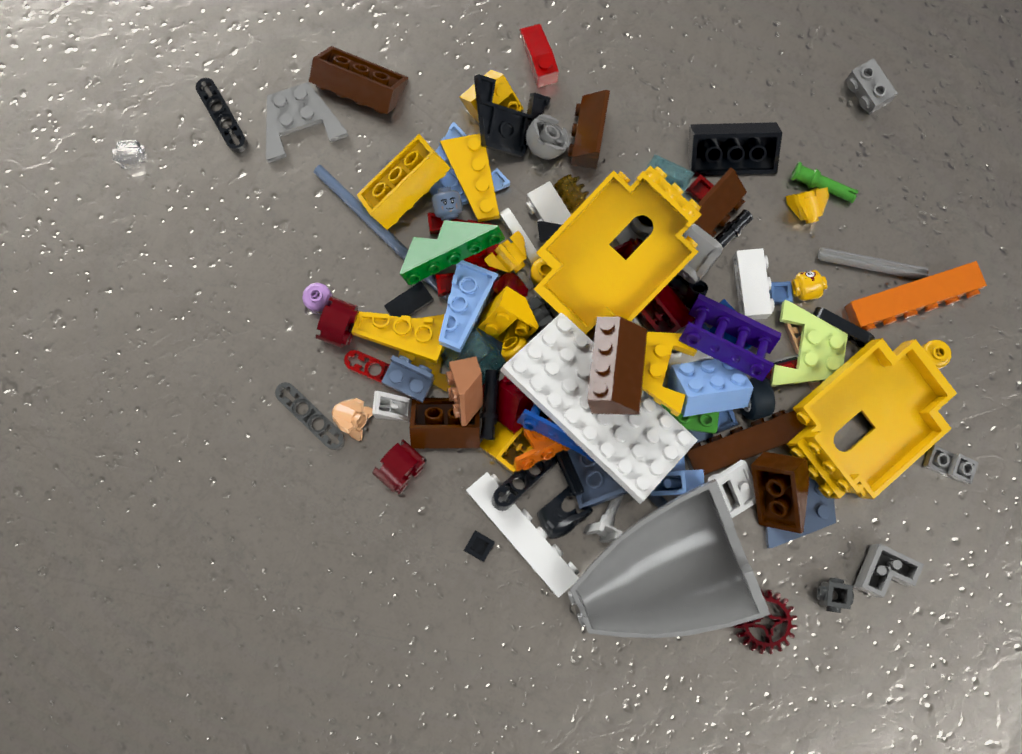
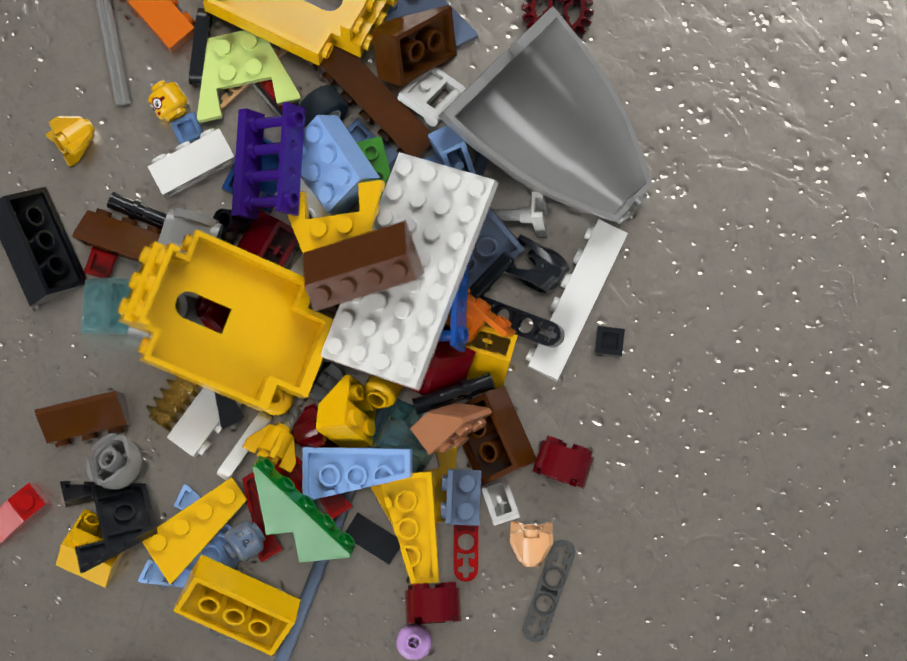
camera: 110 degrees left, 5 degrees up
bright green pin [790,162,858,203] -> none

